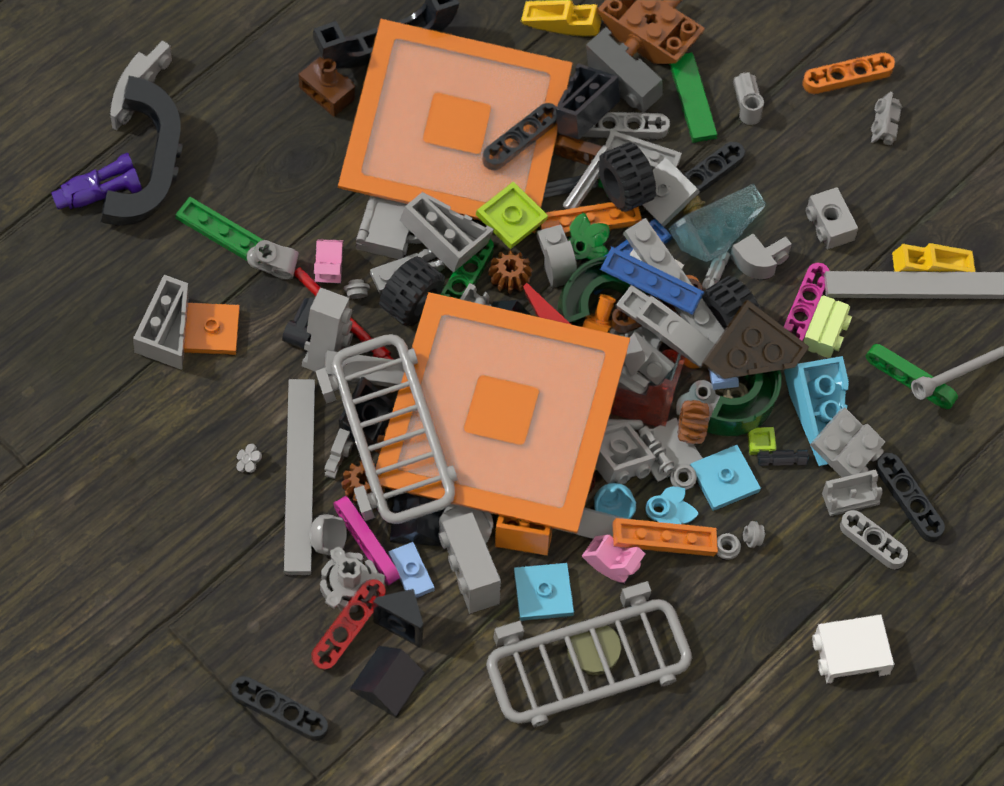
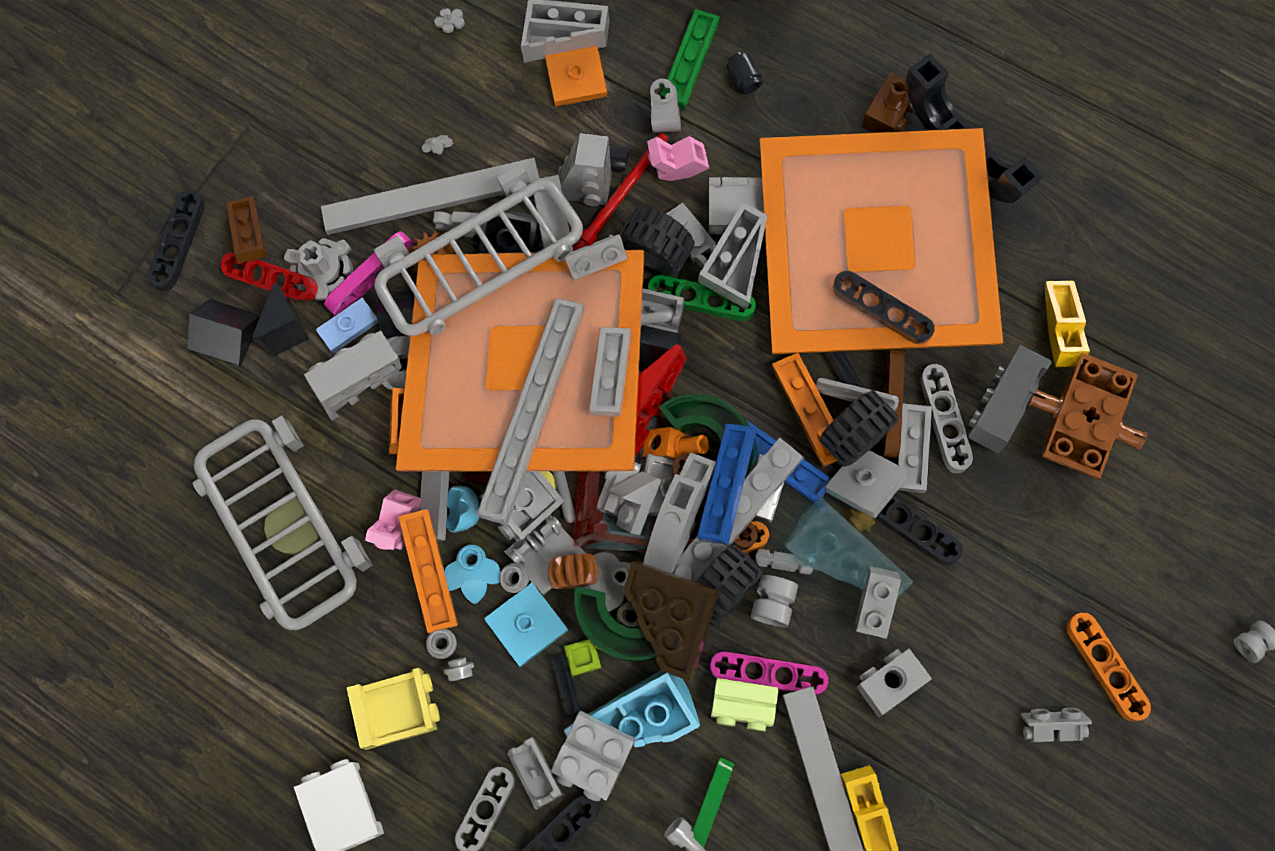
camera: 85 degrees right, 10 degrees up
light grey hair [309,514,347,555] -> none
light grey plate [344,279,370,299] -> none
lime plate [476,182,548,249] -> none
dark orange gear [489,249,532,294] -> none
medium azure plate [514,563,574,621] -> none
light grey brick [537,225,577,288] -> none
black wedge [556,63,620,140] -> none
green plate [568,213,610,260] -> none
green tile [669,52,717,143] -> none
light grey brick [730,234,791,279] -> none
light grey piece [734,73,764,125] -> none
none -> reddish brown plate [226,196,266,263]
none -> light yellow panel [347,668,440,750]
none -> light grey plant [435,8,465,33]
none -> light grey tile [477,298,585,525]
none -> light grey hinge [564,234,628,280]
none -> light grey plate [589,327,632,417]
none -> black brick [726,52,762,94]
none -> light grey wheel [751,575,798,627]
none -> light grey brick [855,566,901,639]

